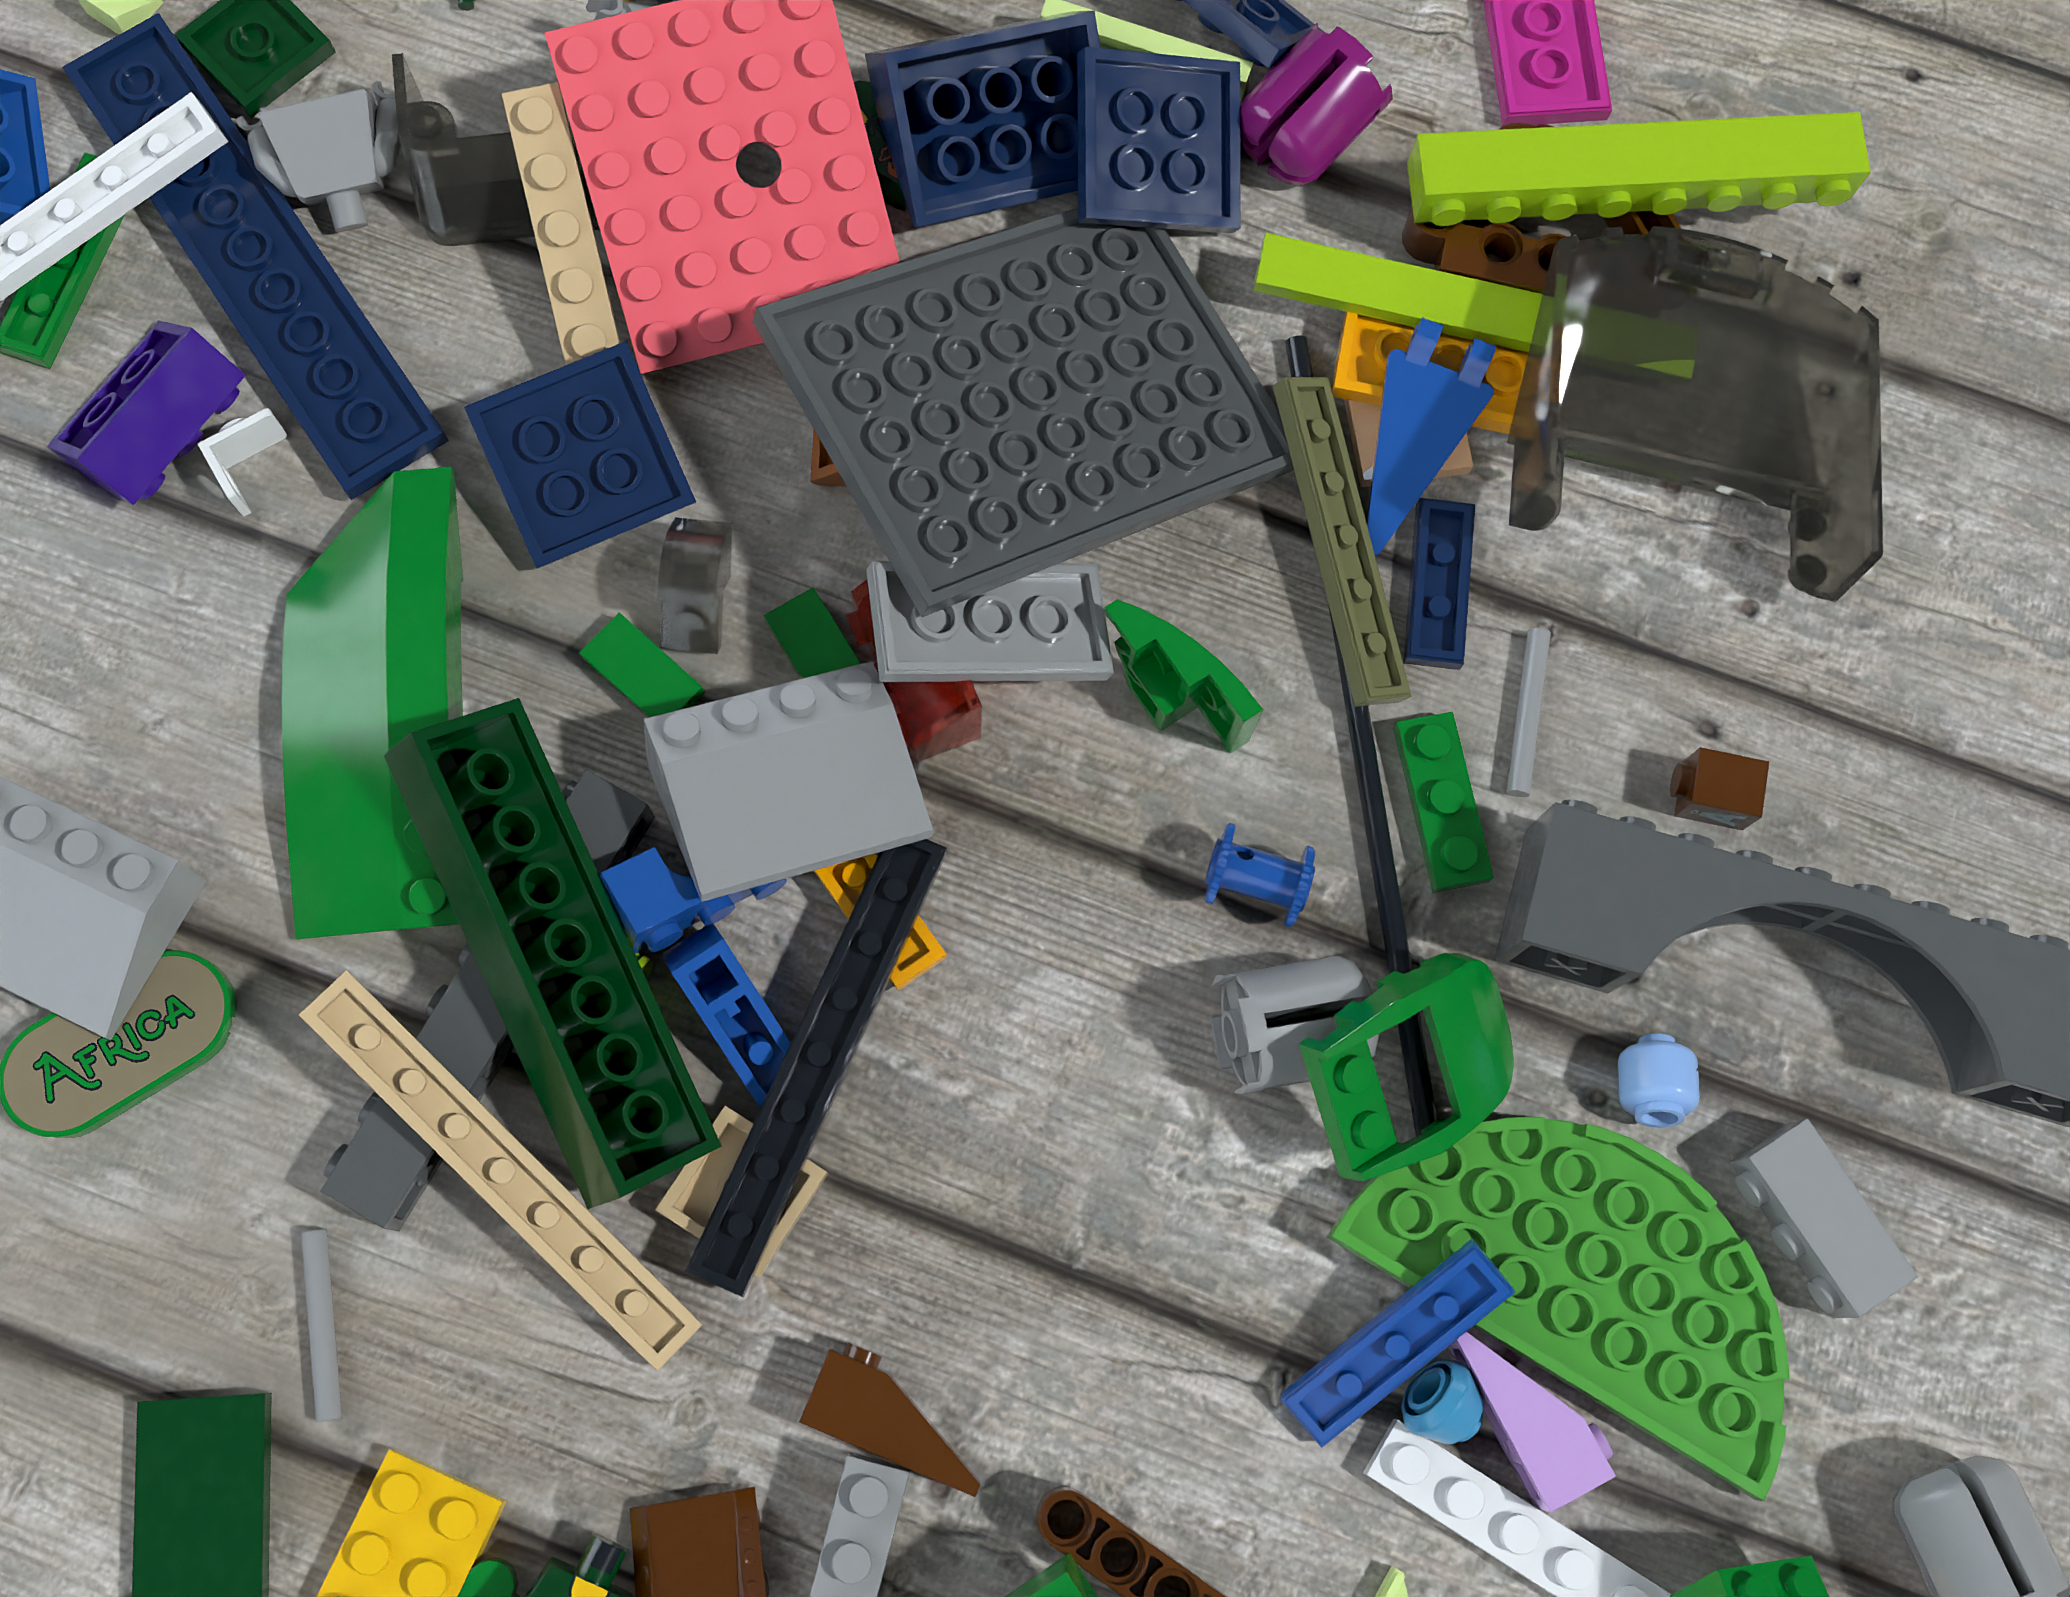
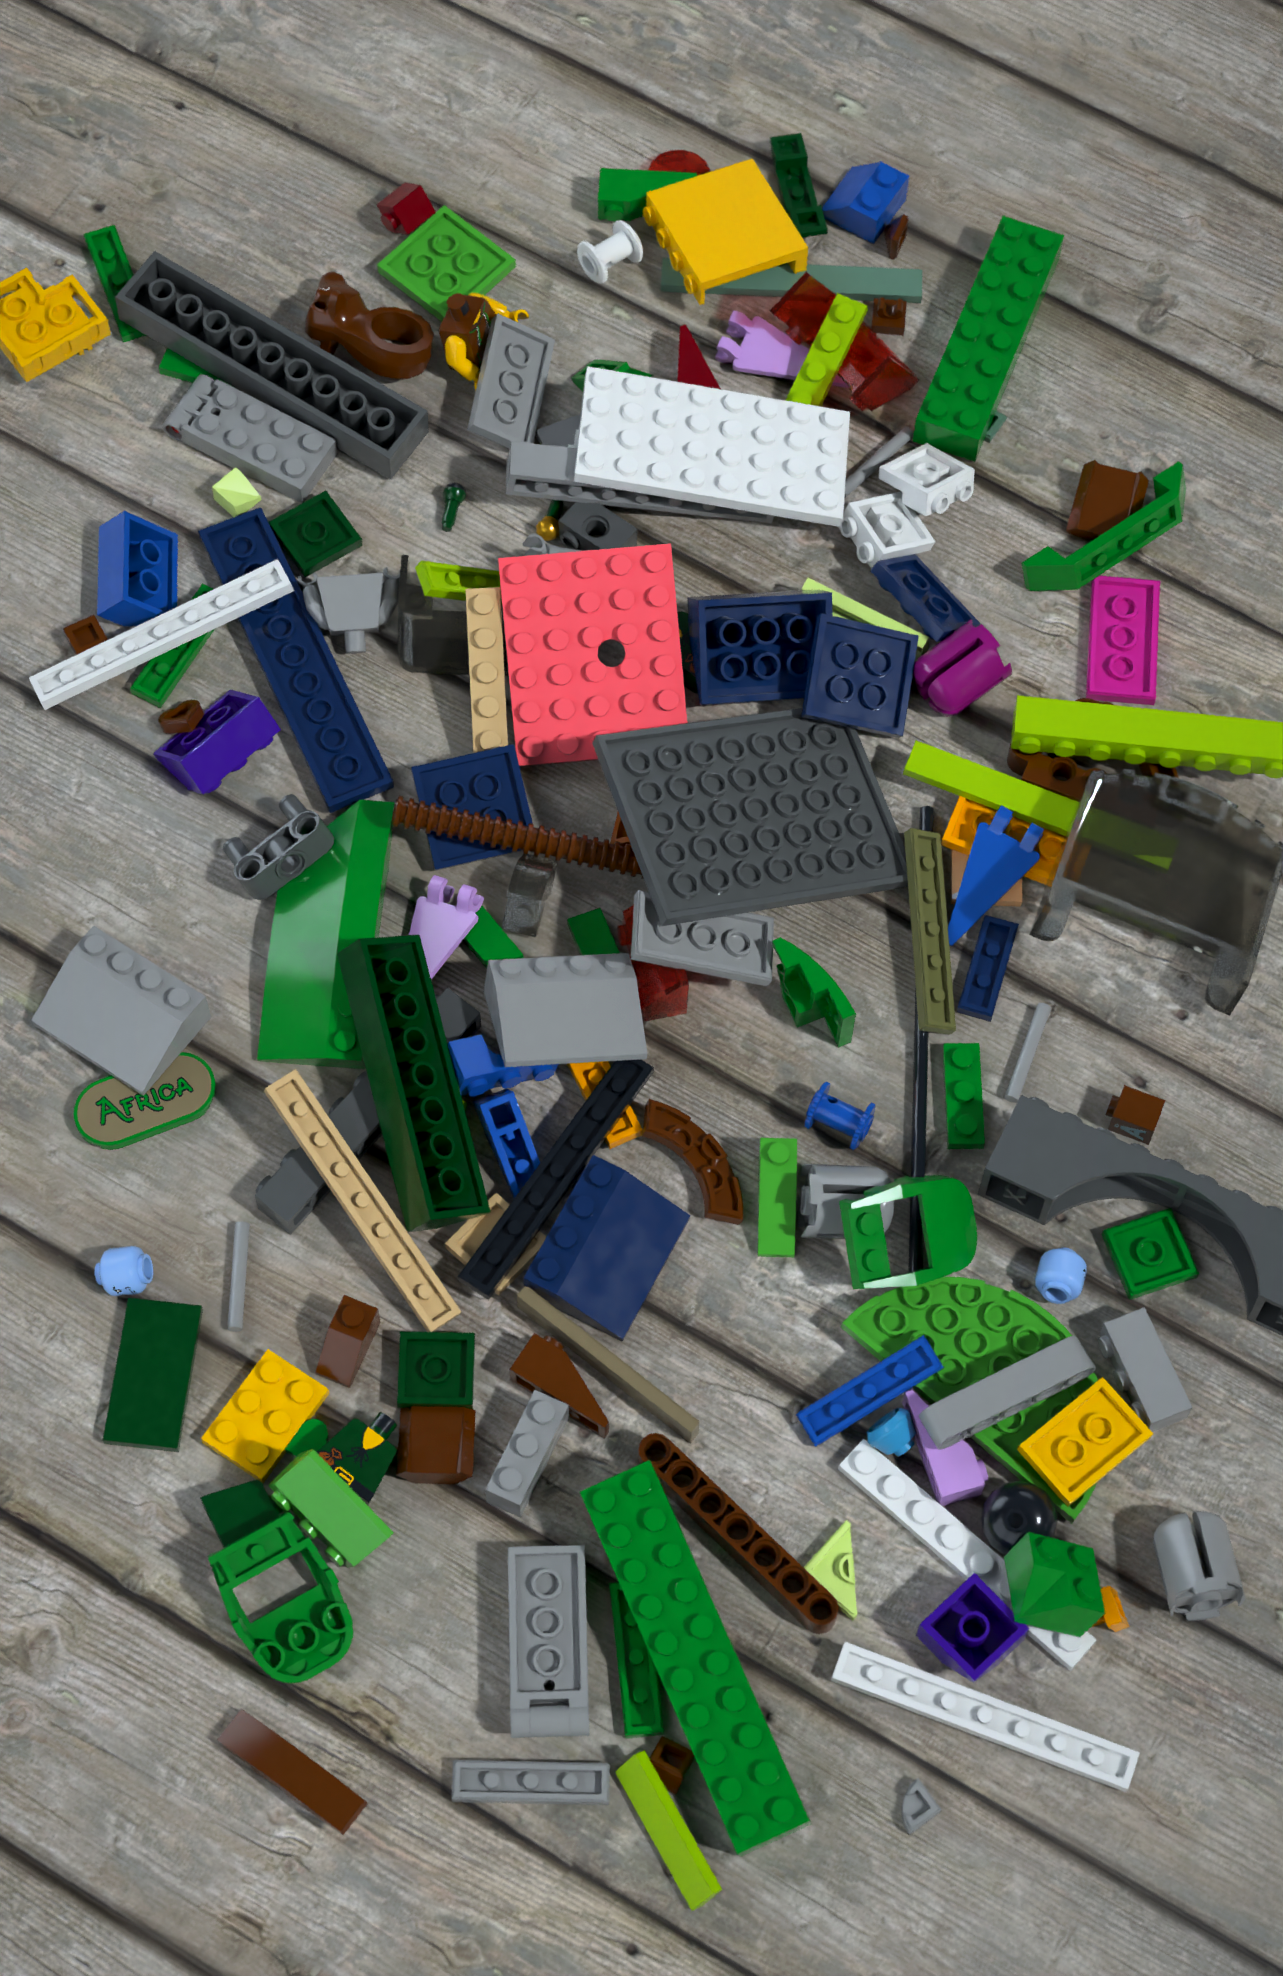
camera: 15 degrees right, 10 degrees down
white bracket [197,409,287,517] -> none
none -> light blue head [95,1246,153,1296]
none -> reddish brown tile [158,700,204,734]
none -> dark grey piece [223,794,334,900]
none -> reddish brown slope [315,1295,381,1388]
none -> reddish brown piece [391,796,644,879]
none -> dark green plate [397,1331,475,1409]
none -> lavender flag [409,875,484,979]
none -> lime tile [415,561,502,606]
none -> dark tan tile [517,1286,699,1444]
none -> dark blue slope [523,1155,690,1342]
none -> reddish brown tile [642,1099,743,1225]
none -> bright green slope [758,1138,797,1258]
none -> light grey beam [919,1335,1096,1450]
none -> black cylinder [980,1481,1058,1555]
none -> yellow plate [1017,1377,1153,1507]
none -> green tile [1101,1208,1199,1300]

